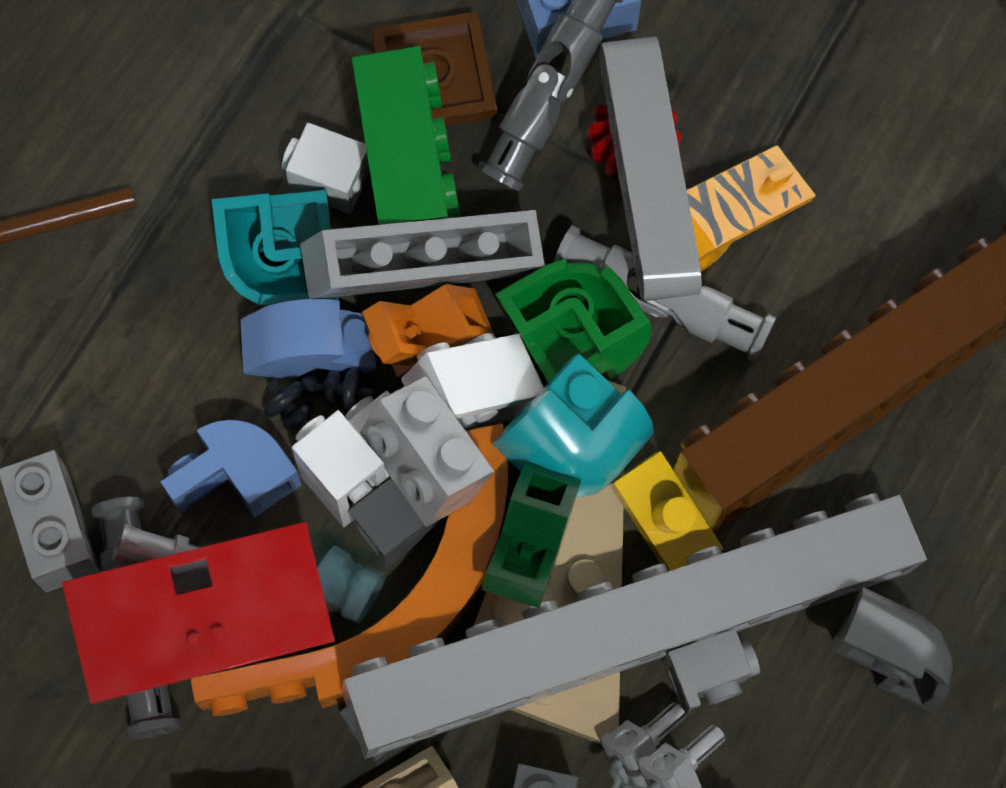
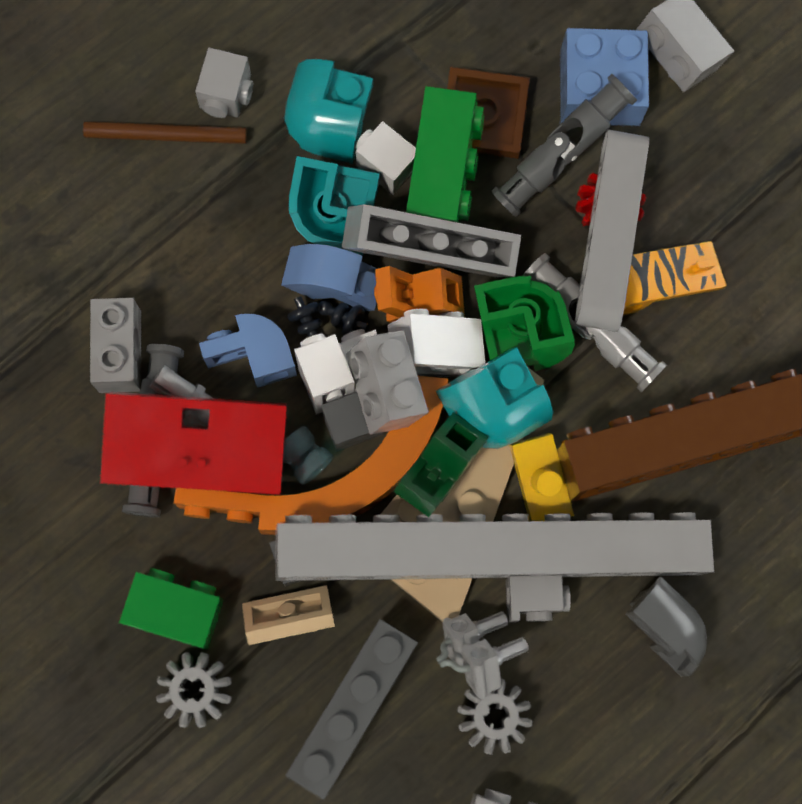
camera: 15 degrees right, 5 degrees up
none -> light grey brick [195,48,253,118]
none -> teal brick [284,59,373,164]

